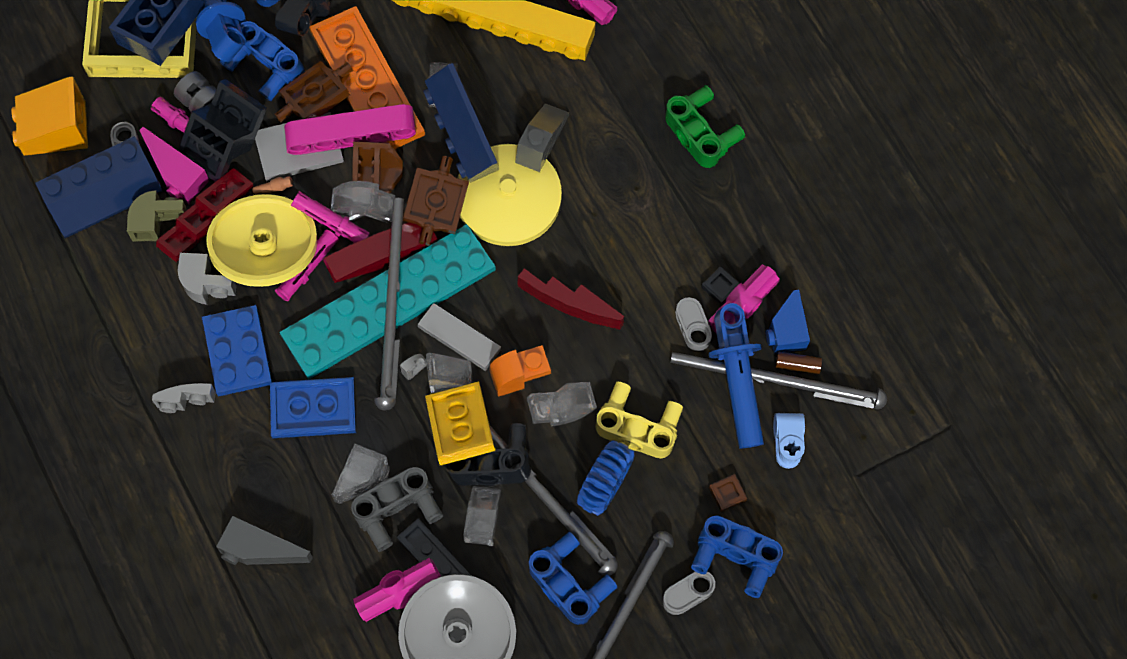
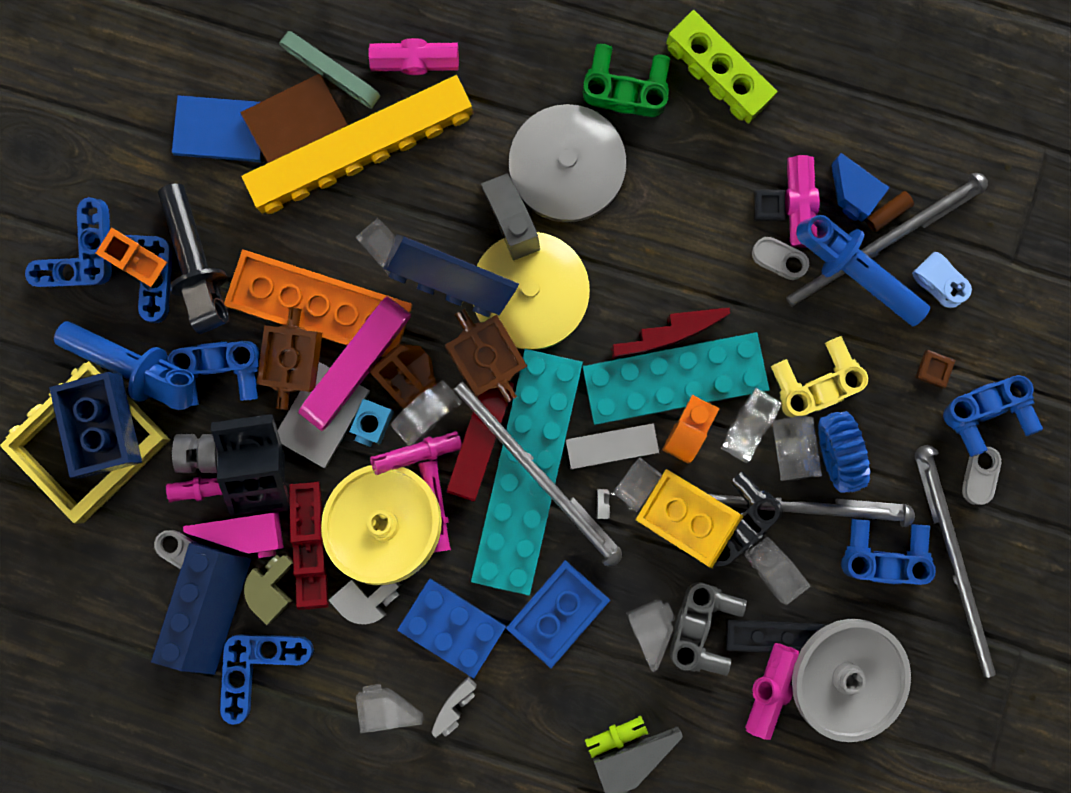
camera: 45 degrees left, 15 degrees up
light orange slope [12,77,88,156] -> none
nougat piece [252,176,293,194] -> none
none -> blue beam [220,634,314,725]
none -> dark azure brick [349,399,394,447]
none -> clear slope [356,684,424,733]
none -> light grey dish [509,104,626,222]
none -> teal plate [582,332,769,425]
none -> lime pin [585,715,648,758]
none -> lime brick [666,10,778,124]
none -> clear brick [772,416,822,481]

